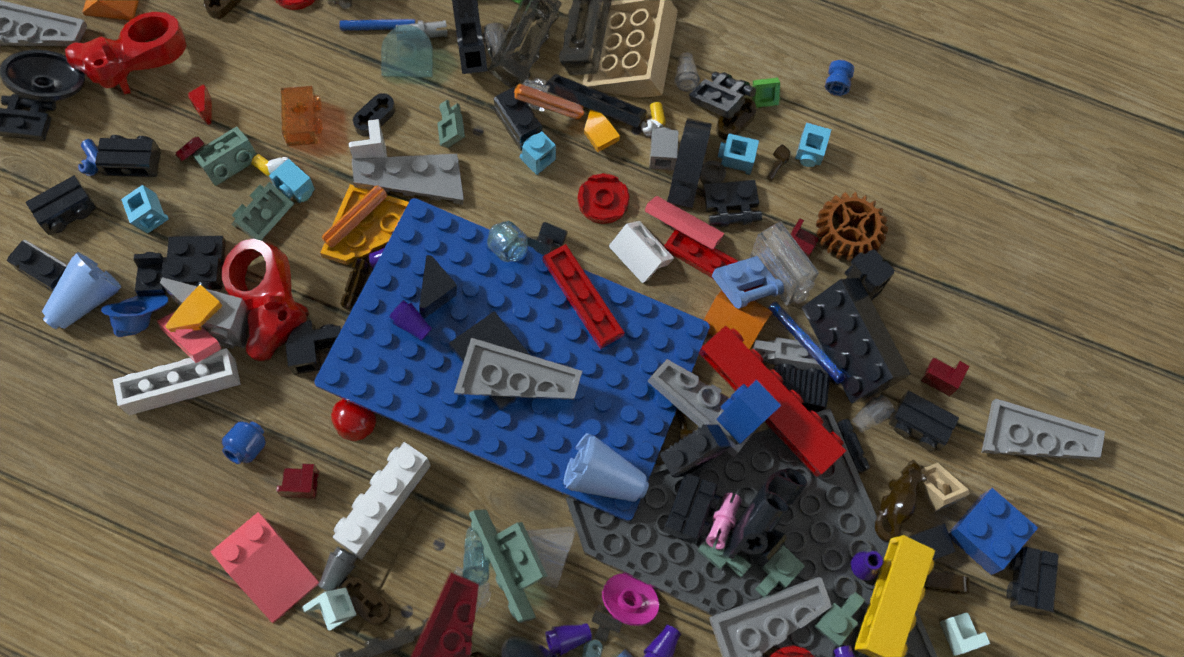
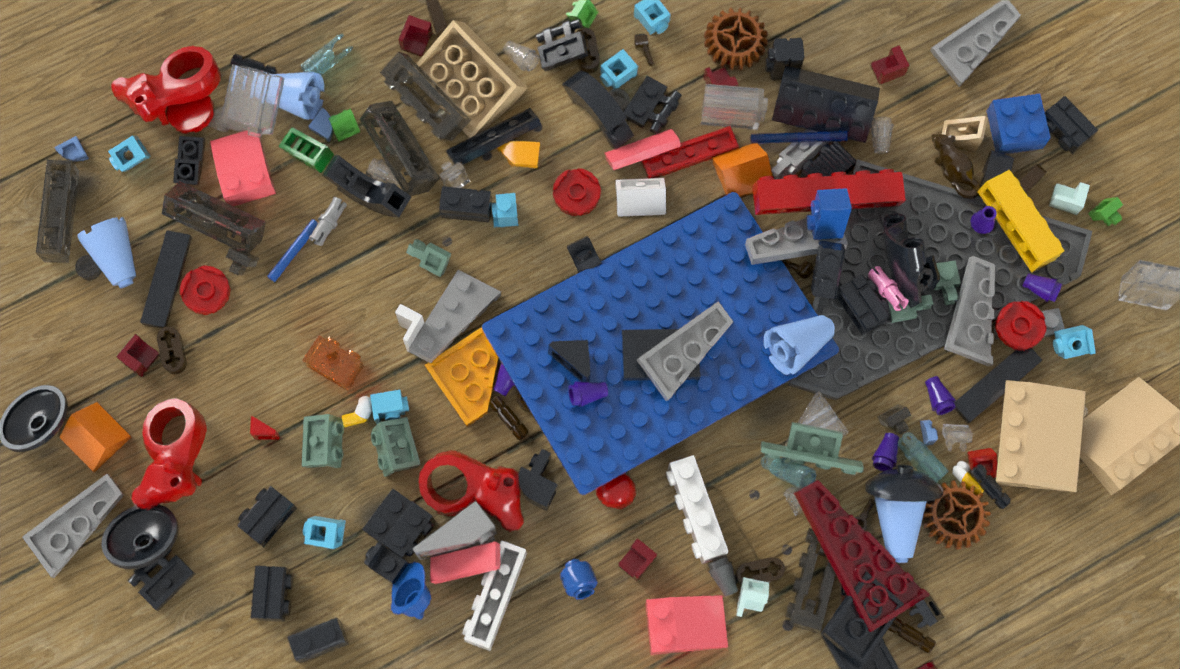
camera: 50 degrees left, 5 degrees up
light blue cone [42,252,121,329] -> none
blue arm [78,139,99,176] -> none
light orange slope [165,285,223,332] -> none
dark red tile [175,136,205,162] -> none
orange axle [322,185,387,248] -> none
black beam [353,93,396,136] -> none
clear light blue tile [381,25,433,78] -> none
clear light blue head [487,221,528,262] -> none
orange axle [514,84,584,120] -> none
red tile [542,244,625,349] -> none
dark pink dish [602,573,659,626] -> none
arm [641,102,666,136] -> none
light grey brick [649,127,679,170] -> none
medium blue plate [712,256,784,309] -> none
sand green plate [814,592,865,647] -> none
black axle [837,419,870,473] -> none
black brick [889,390,959,451] -> none

